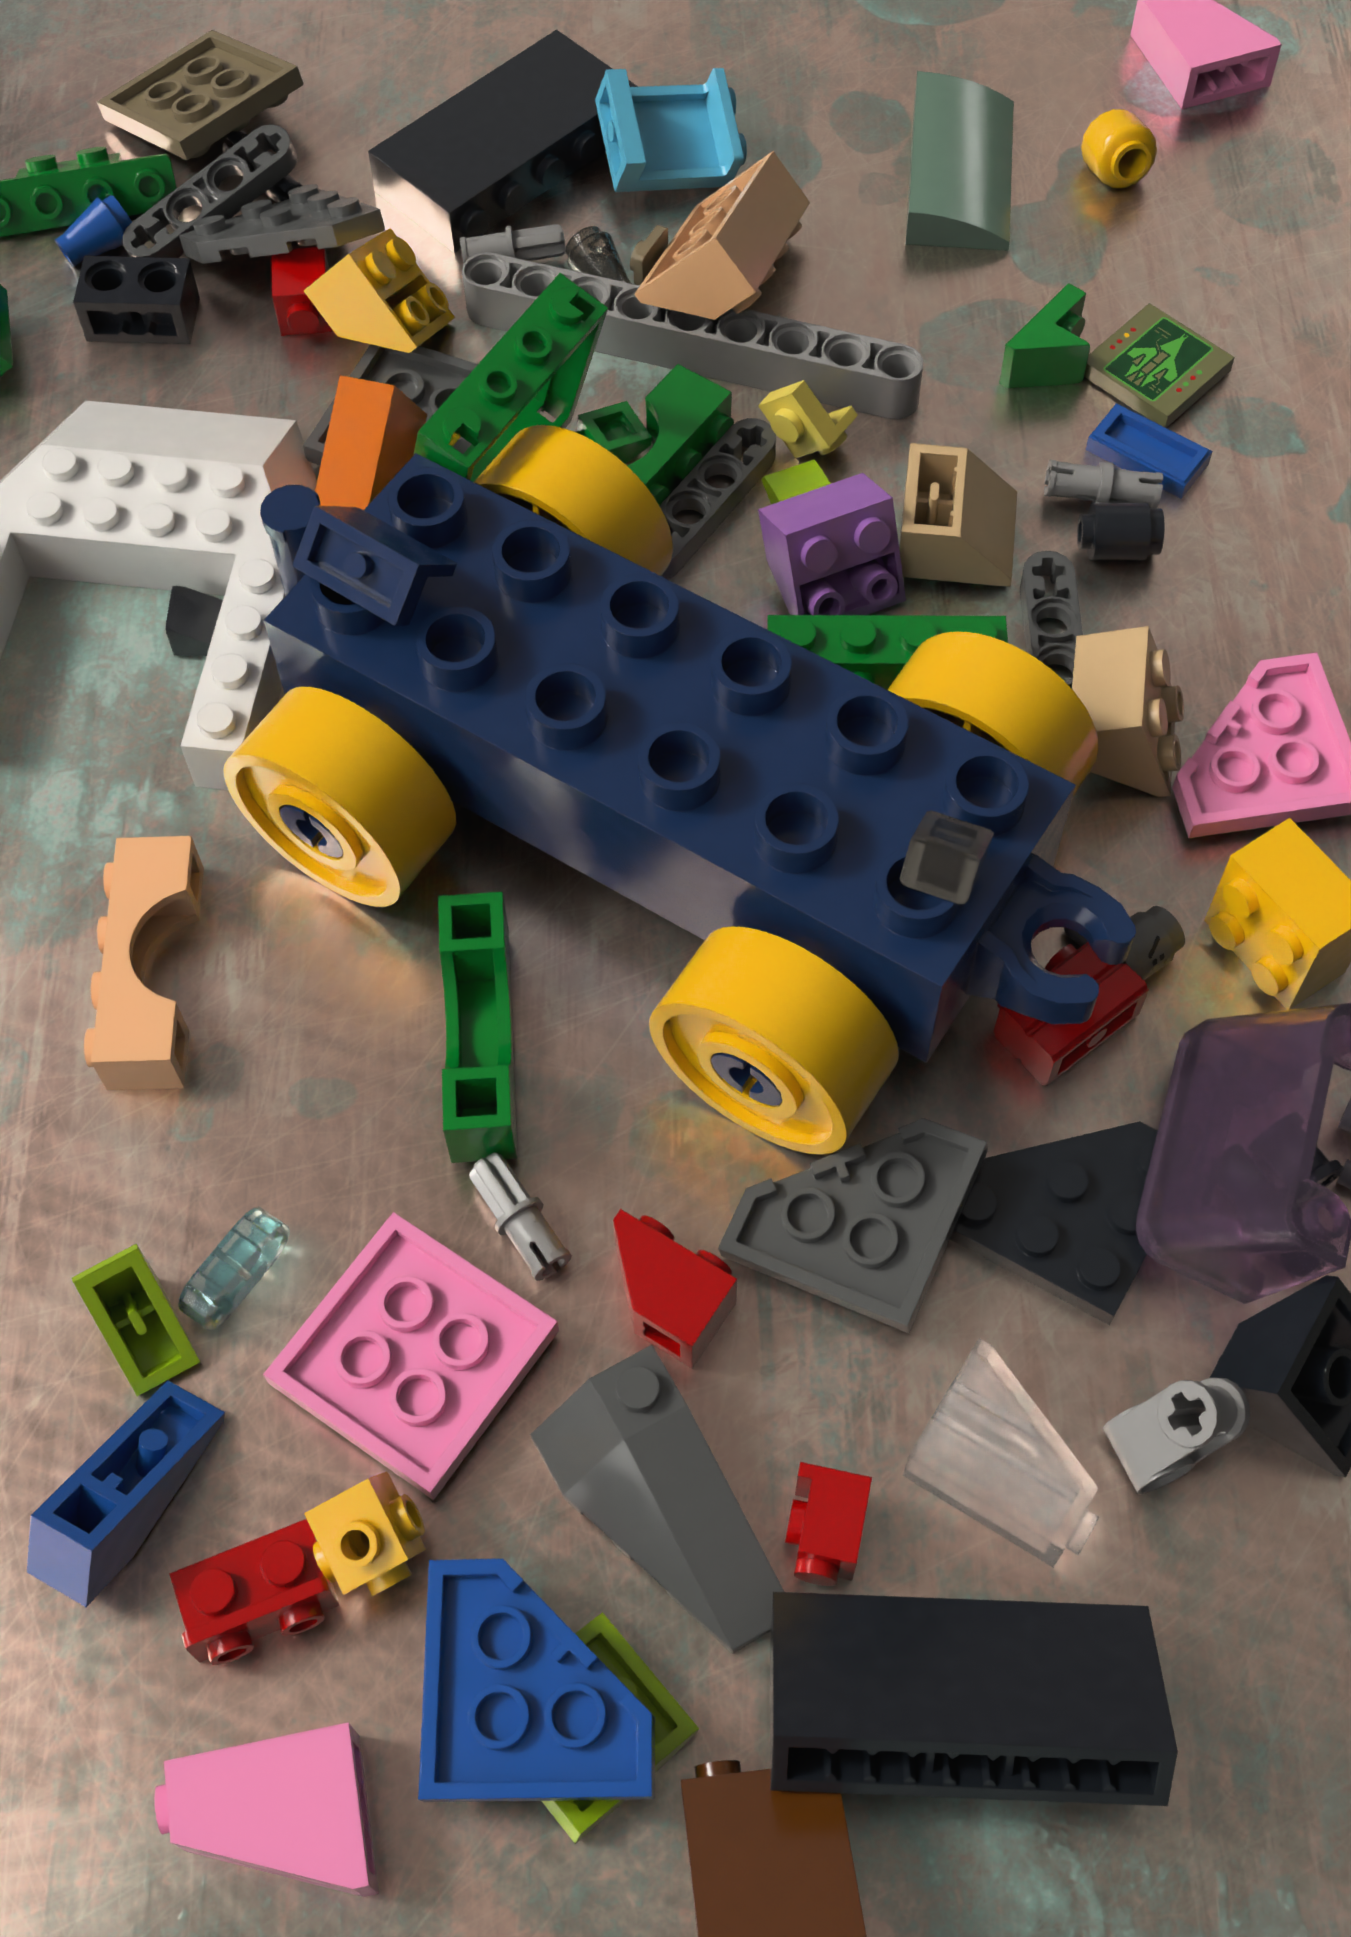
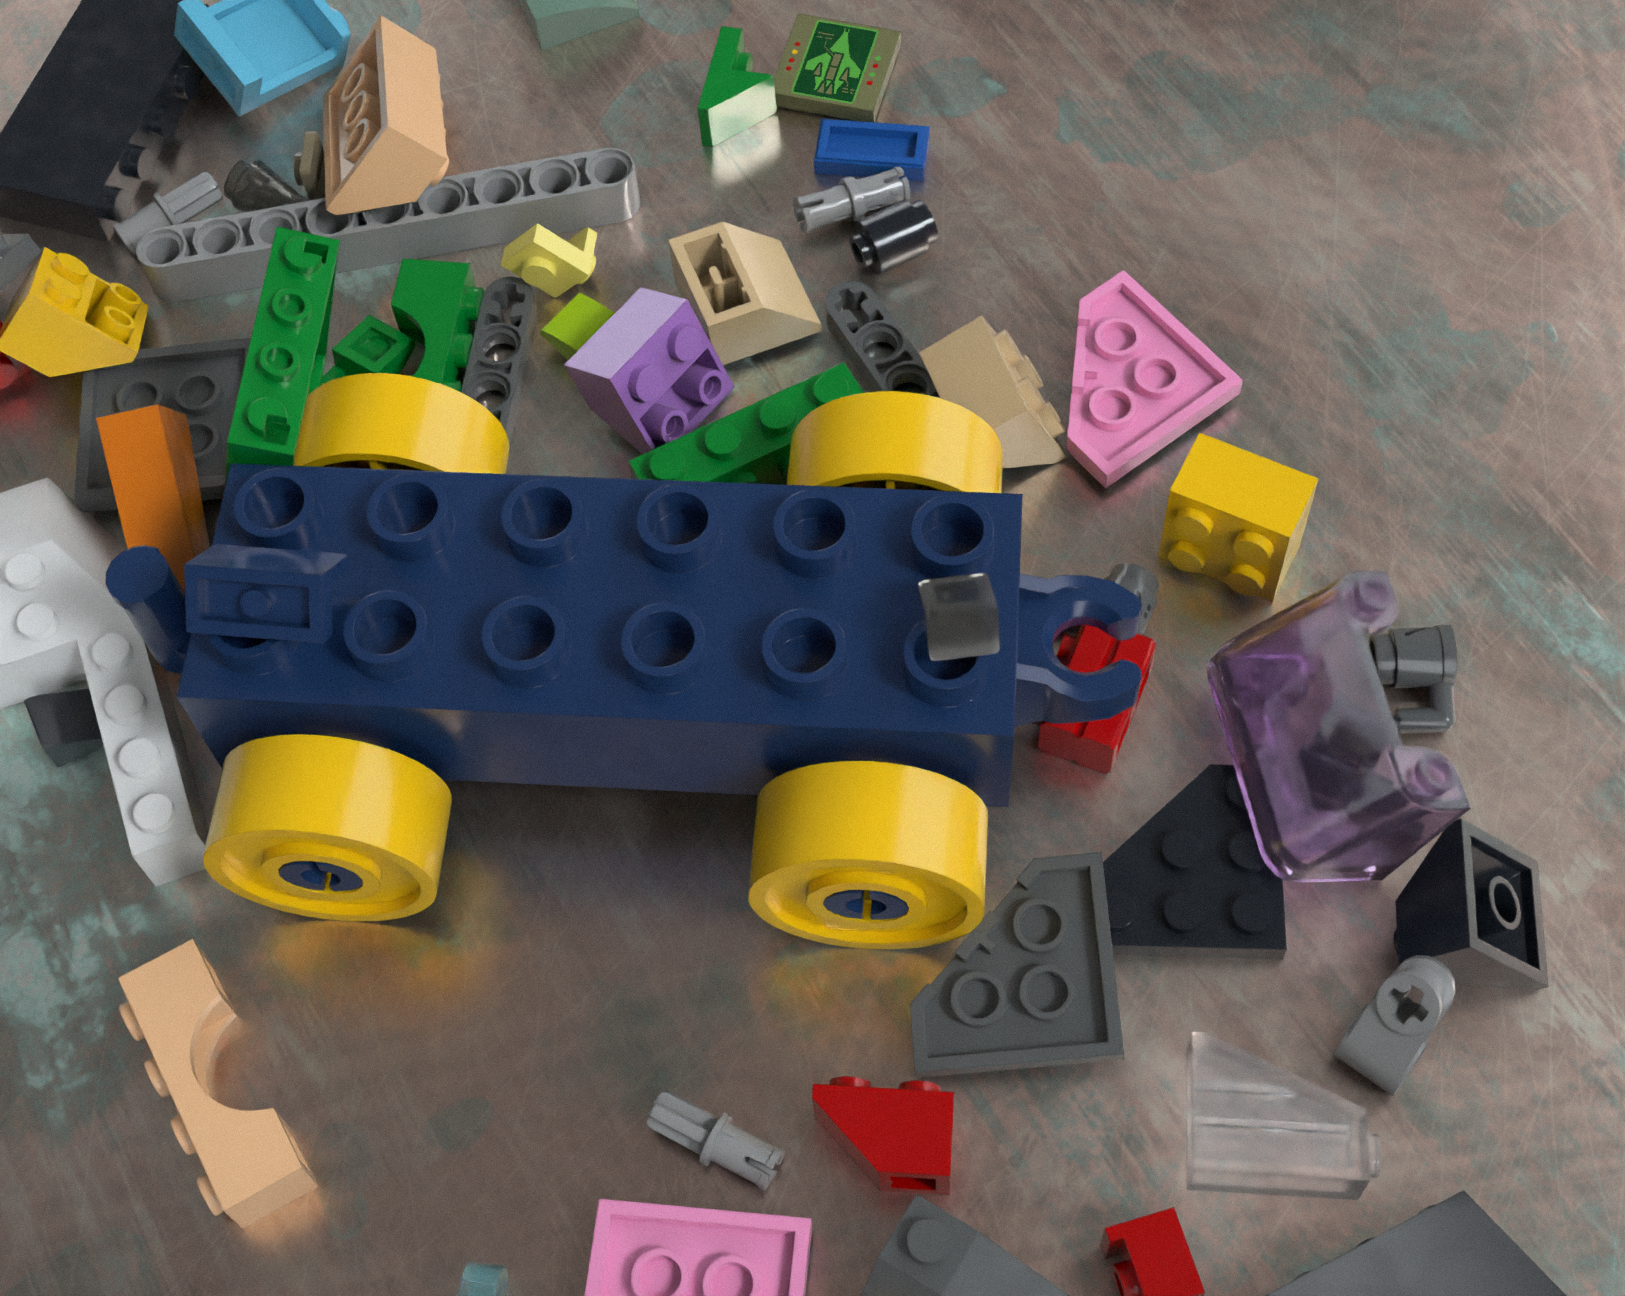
camera: 25 degrees left, 0 degrees up
green arch [438,891,517,1163] -> none

